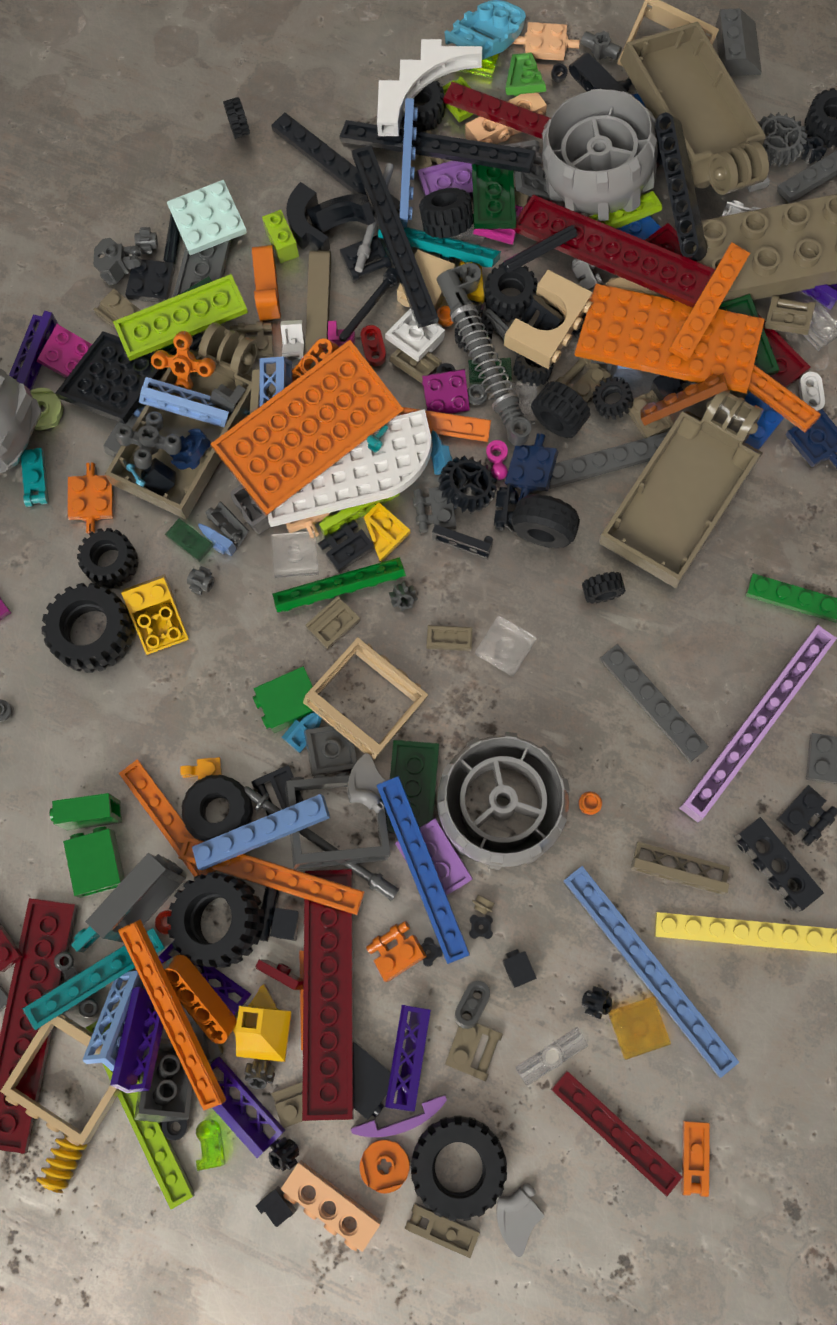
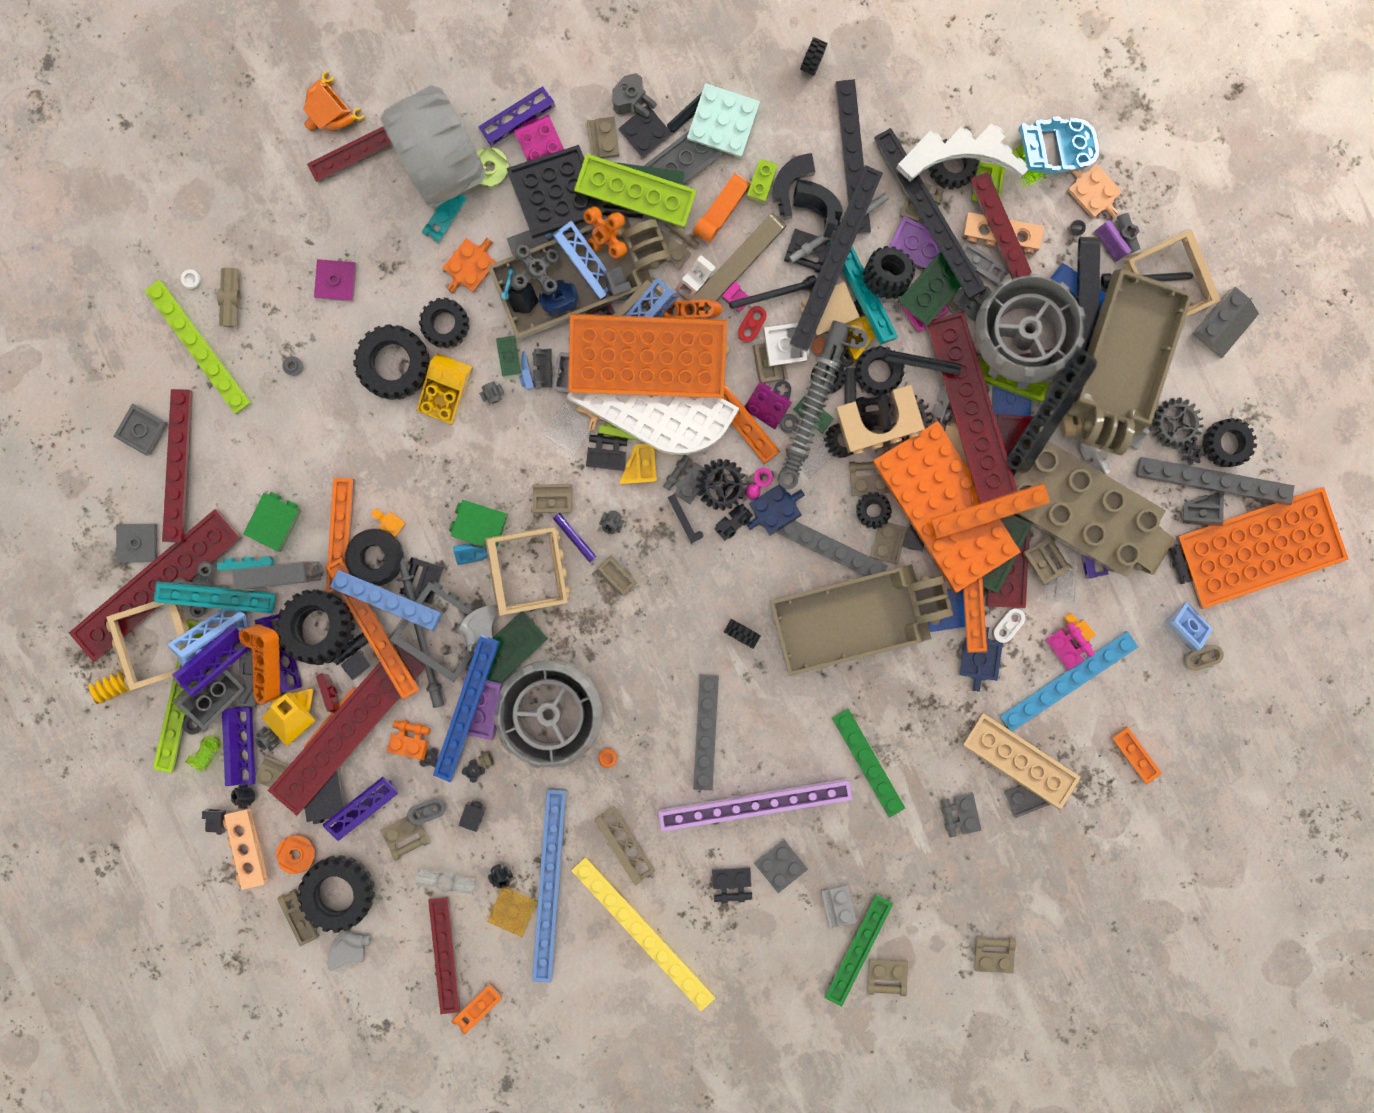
camera: 40 degrees right, 15 degrees up
green brick [49,793,122,831] -> none
orange tile [118,919,226,1111] -> none
dark grey gear [134,227,158,254] -> none
clear red plate [155,910,172,935] -> none
green plate [272,557,406,613] -> none
dark grey plate [304,726,357,776] -> none
medium lavender slope [351,1094,447,1137] -> none
teal hand [367,425,388,452] -> none
medium blue plate [399,98,418,227] -> none
dark azure plate [431,430,452,475] -> none
clear plate [475,616,537,677] -> none
bright green wing [505,52,546,96] -> none
black tyre [511,494,580,548] -> none
black tyre [531,381,591,438] -> none
dark orange plate [641,373,728,426] -> none
black brick [734,817,824,912] -> none
none -> dark purple piece [553,513,597,563]
none -> tan wheel [1060,412,1084,438]
none -> medium lavender plate [1094,220,1132,262]

